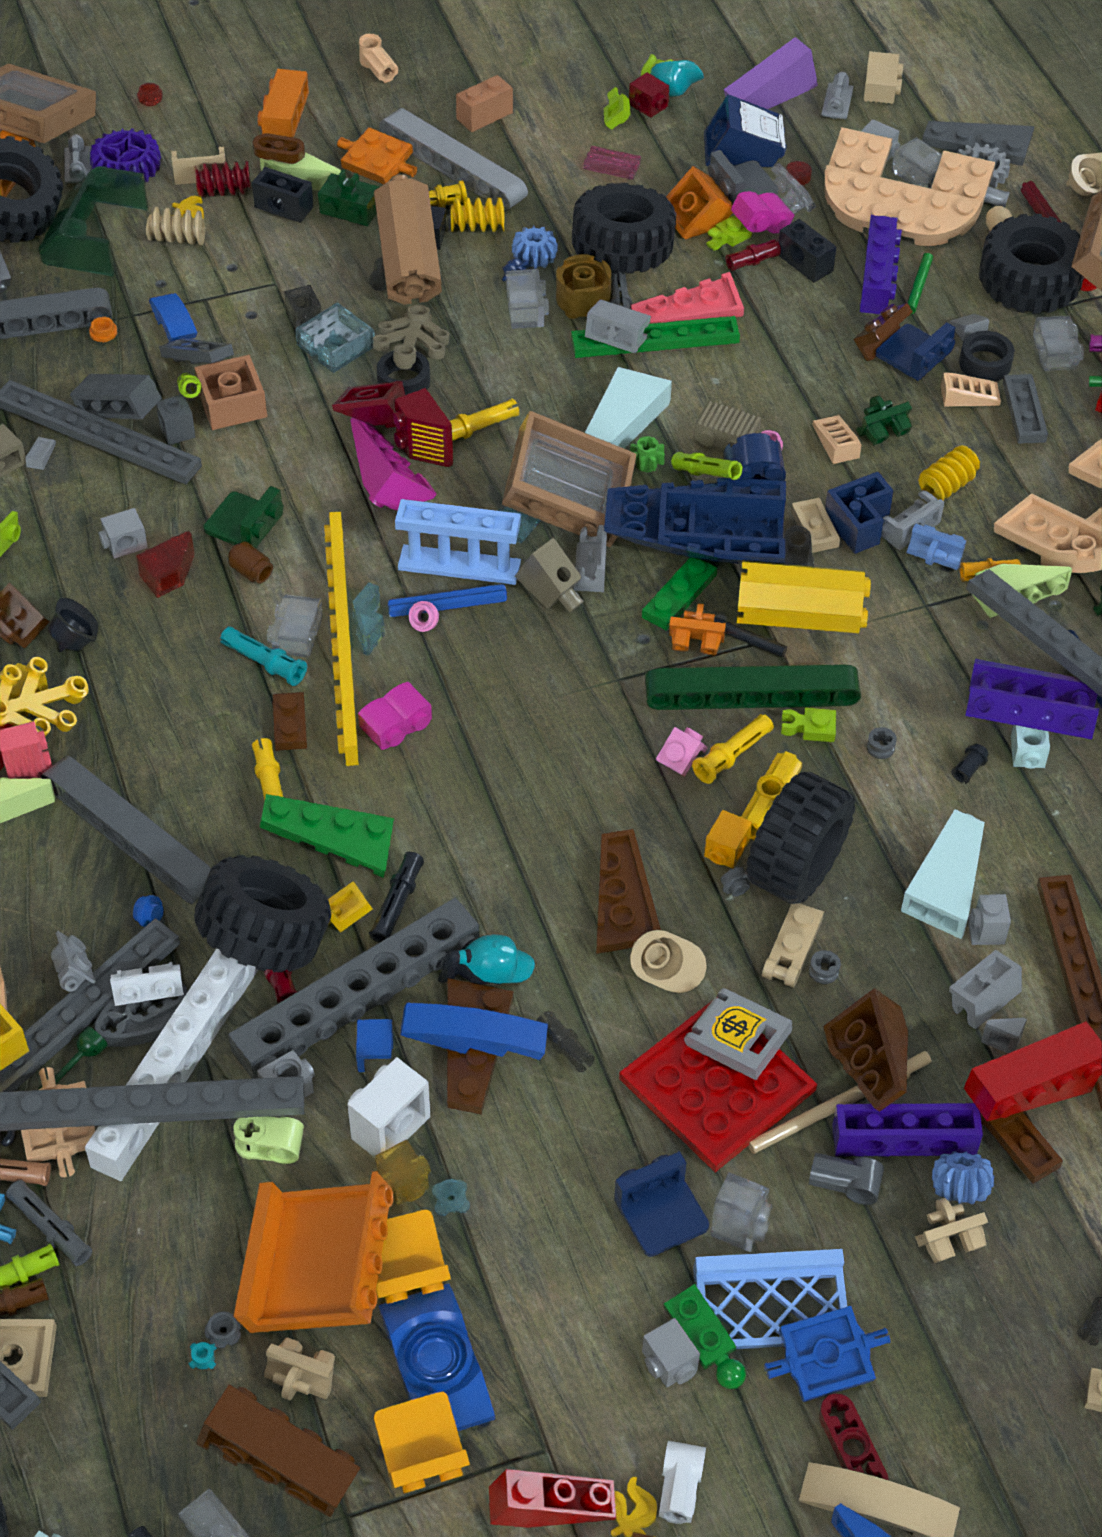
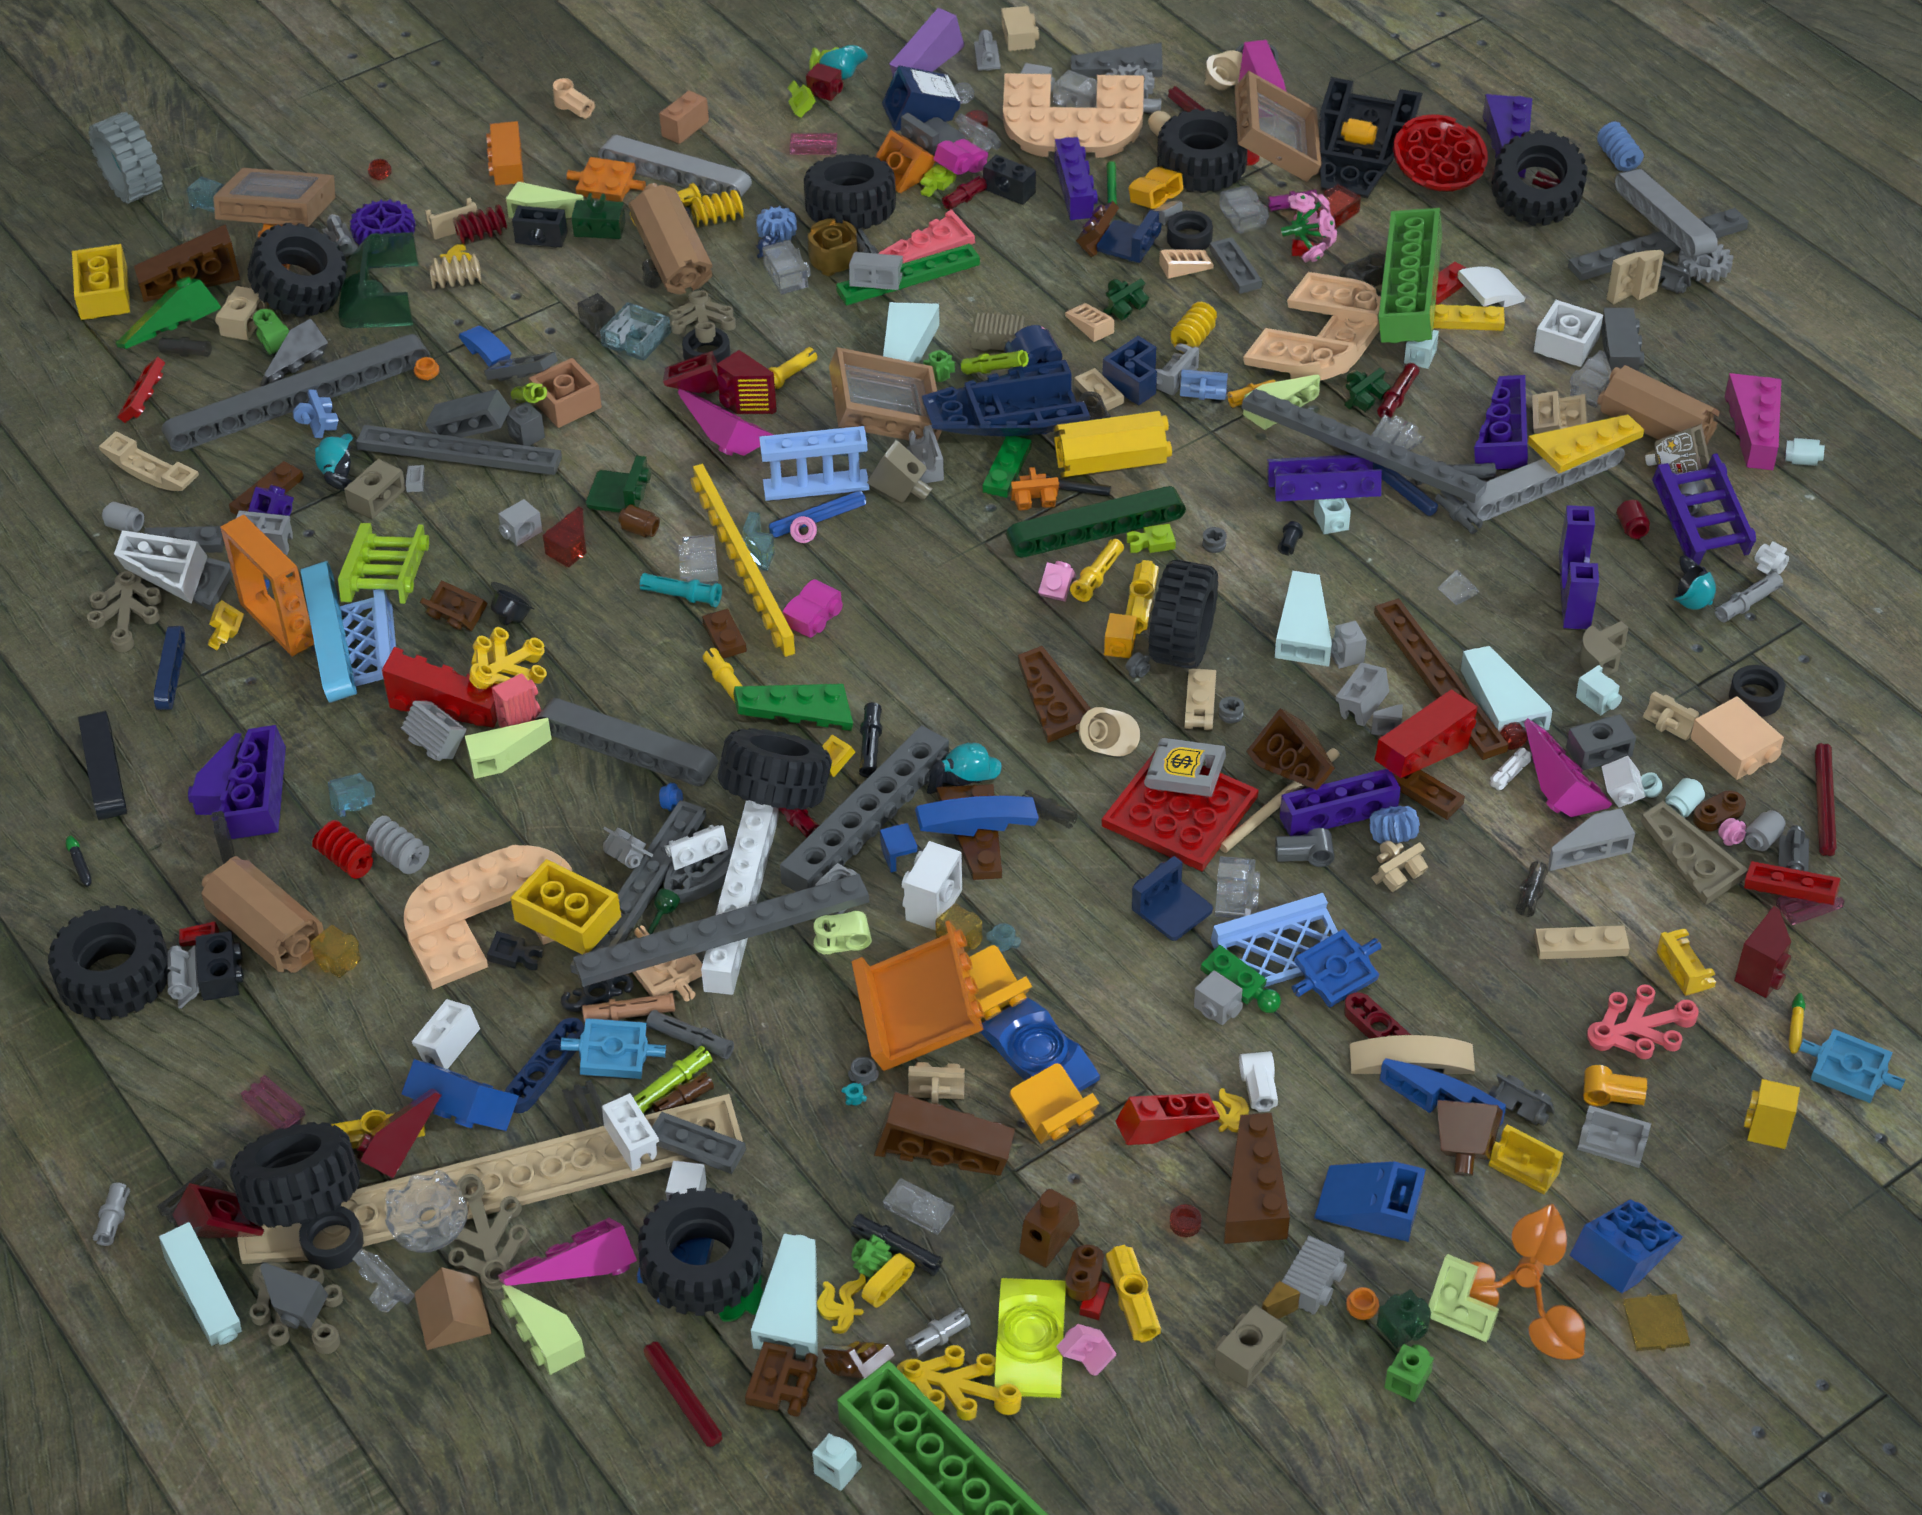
camera: 15 degrees left, 5 degrees down
reddish brown plate [253,133,305,164] -> none
none -> clear plate [954,83,975,104]
none -> light orange brick [1128,167,1184,209]

